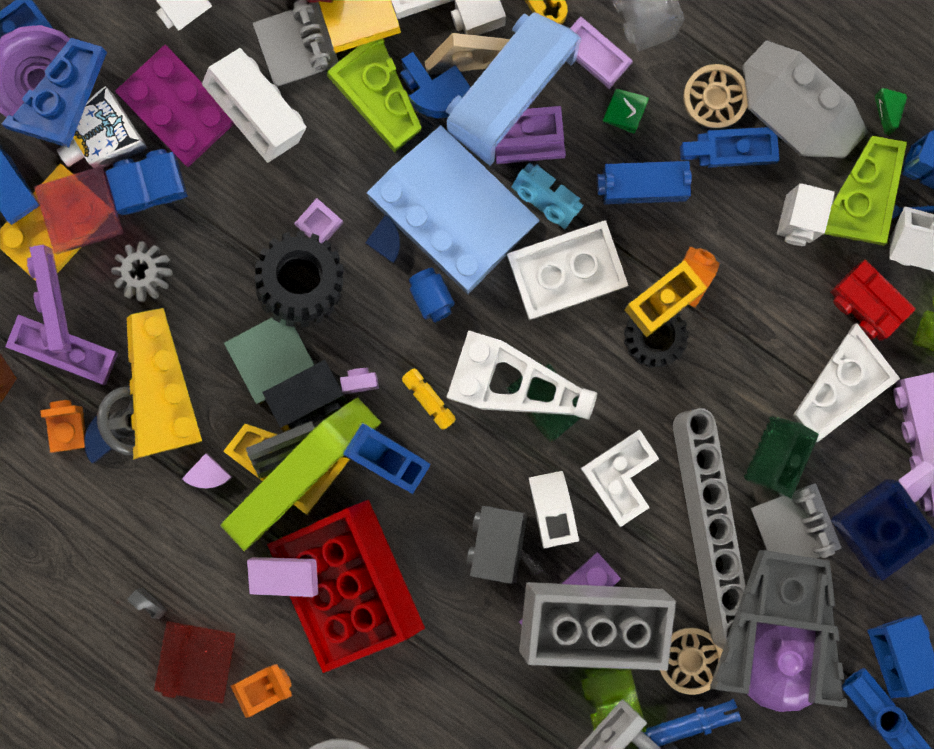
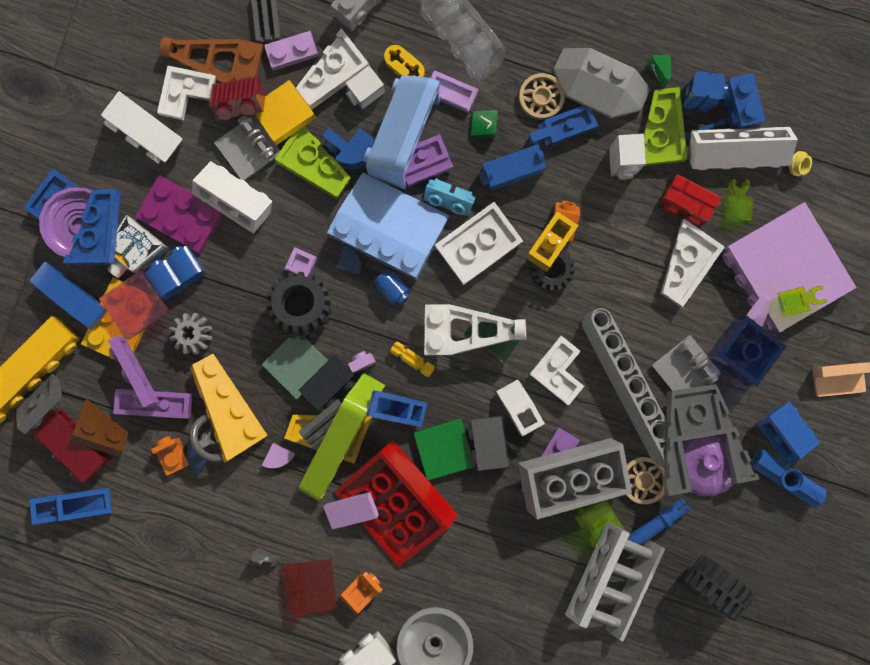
camera: 20 degrees left, 0 degrees up
tan wing [425,33,510,75] -> none
clear green brick [744,416,819,499] -> none
none -> green tile [414,419,475,480]

